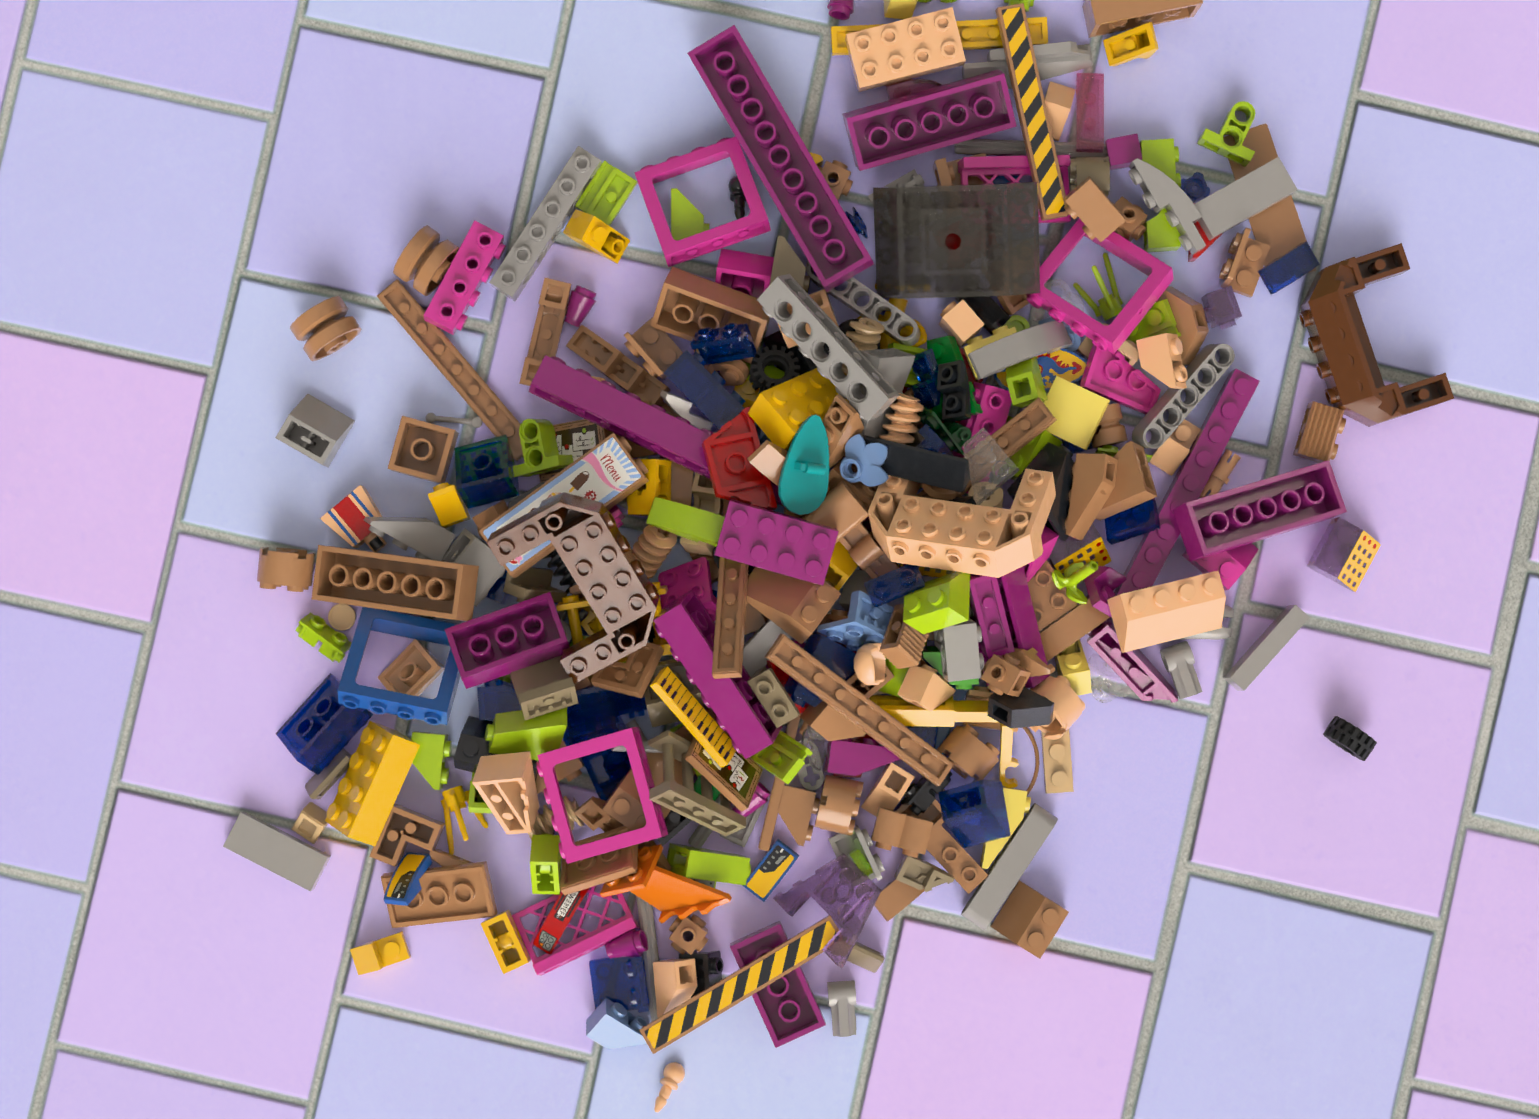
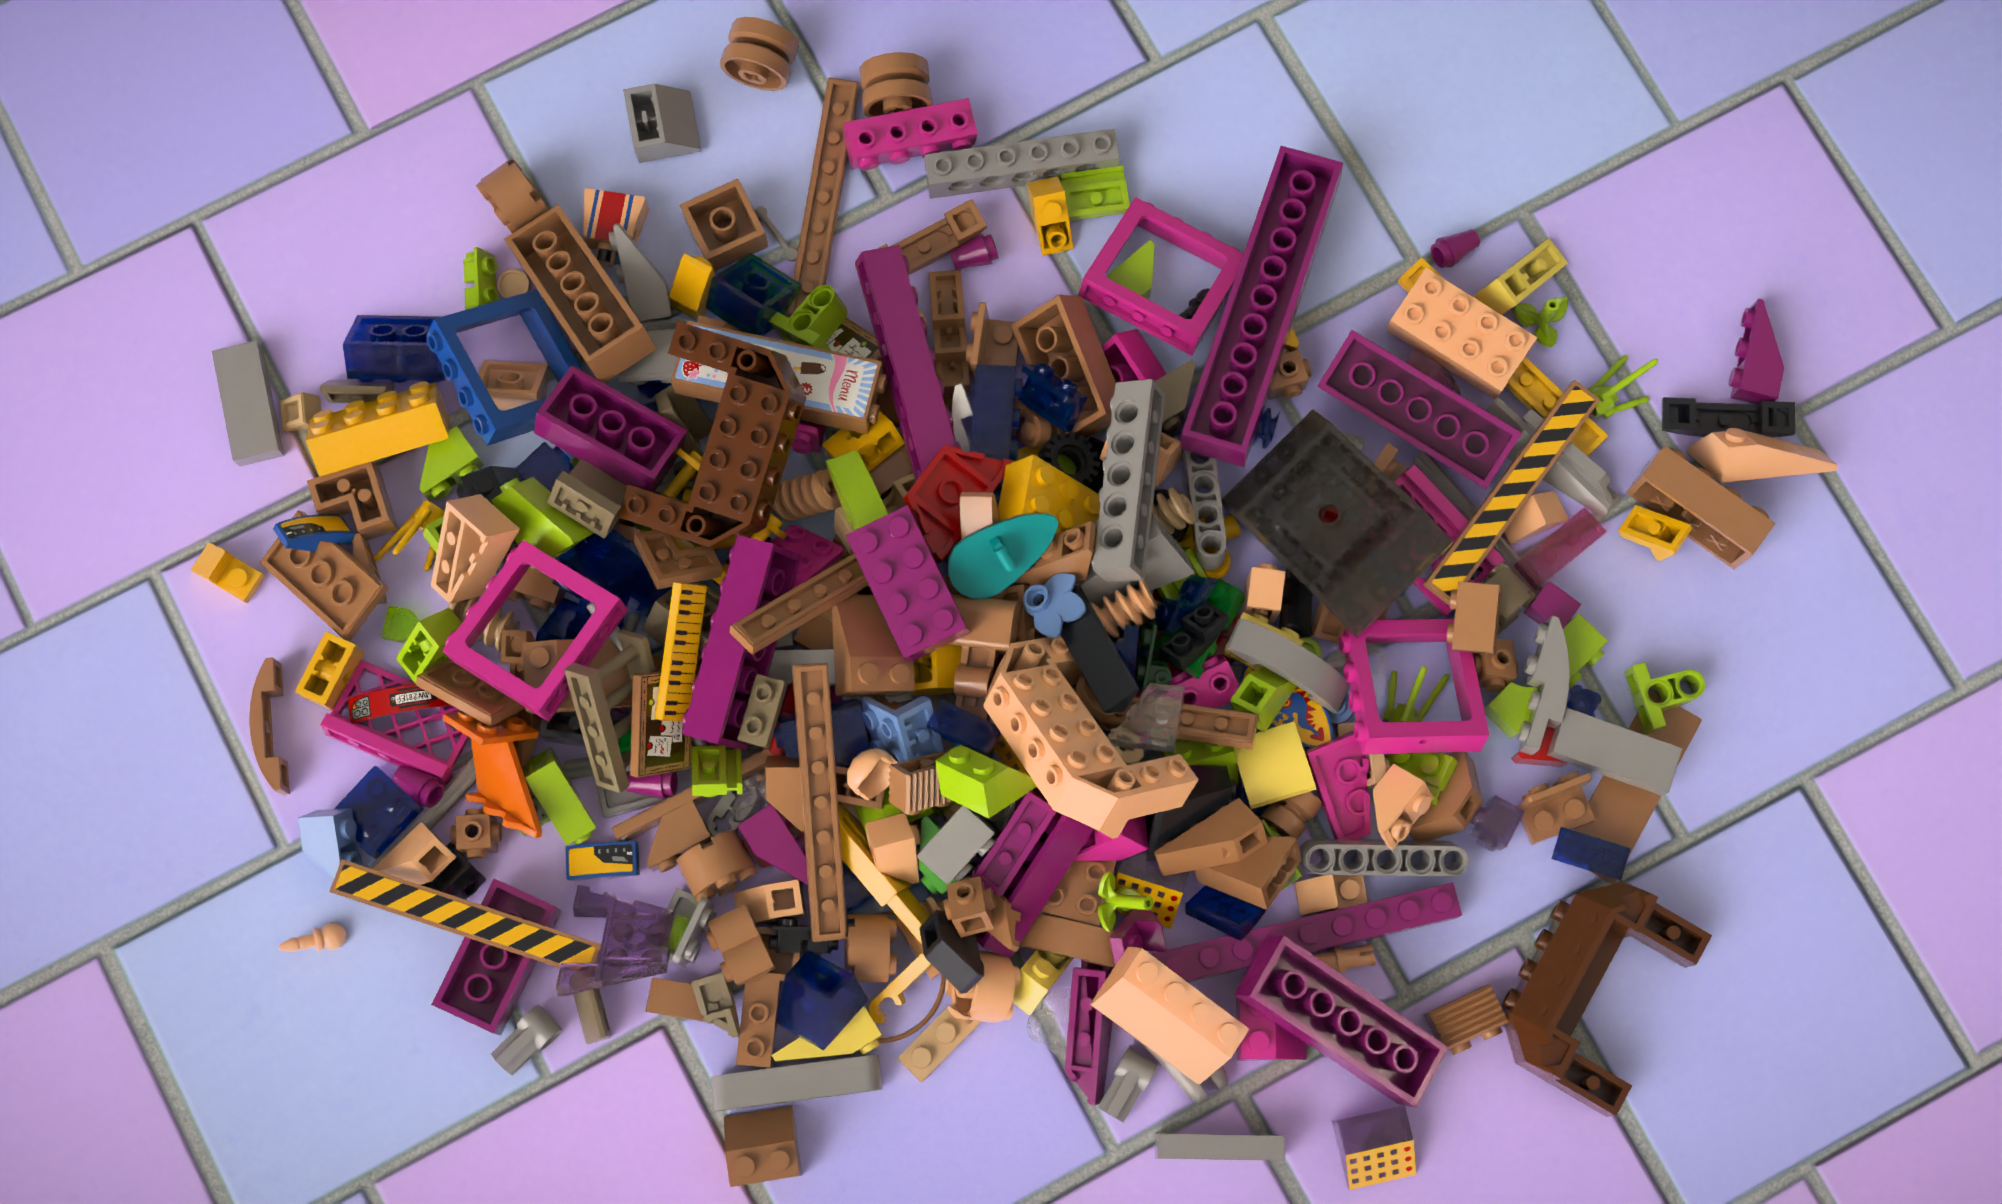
camera: 50 degrees right, 10 degrees down
none -> medium nougat slope [249,657,290,795]
none -> clear neon green tile [381,605,419,643]

